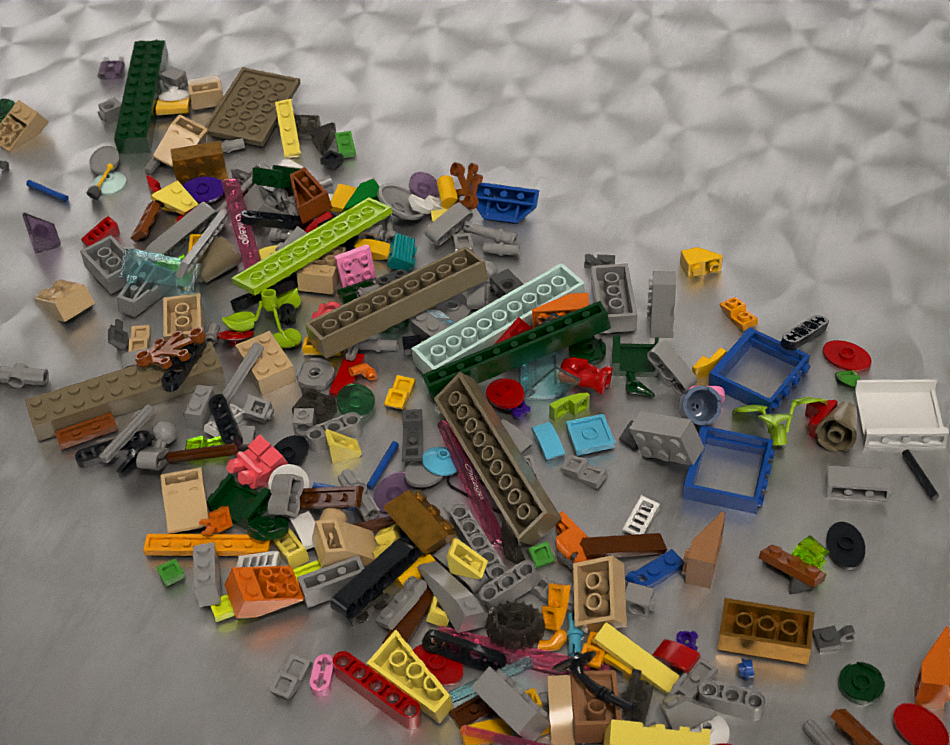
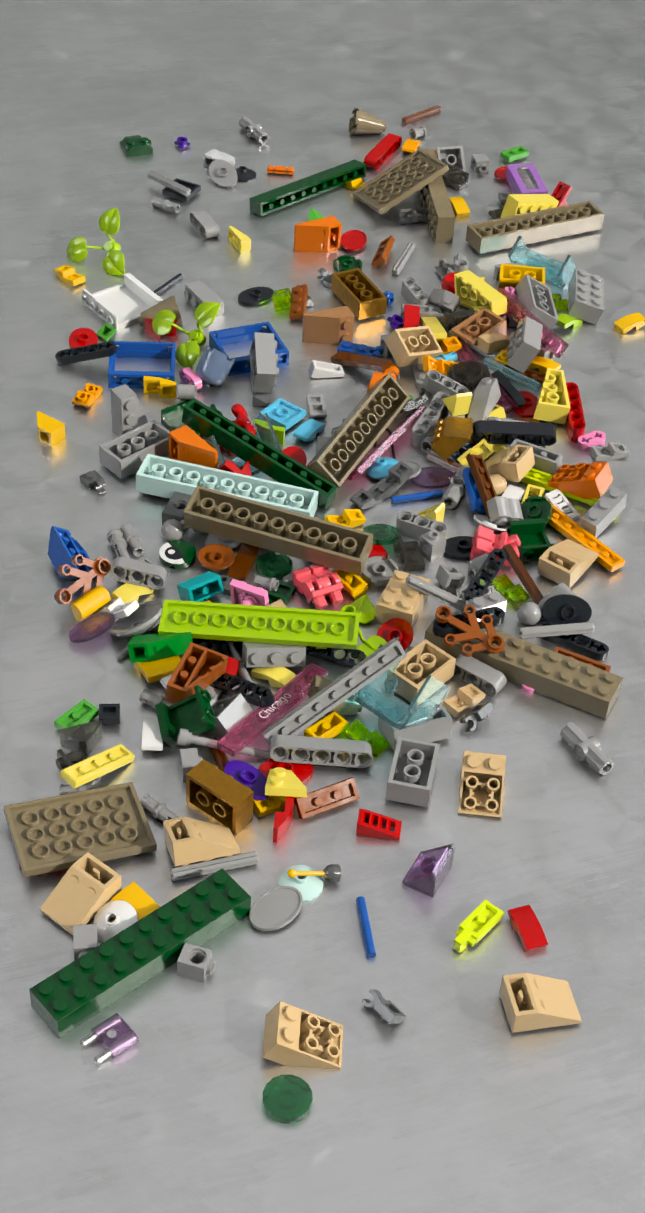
camera: 135 degrees left, 5 degrees down
bright green plate [156,558,185,587] -> none
orange plate [199,506,233,535] -> none
black dish [553,651,635,713] -> none

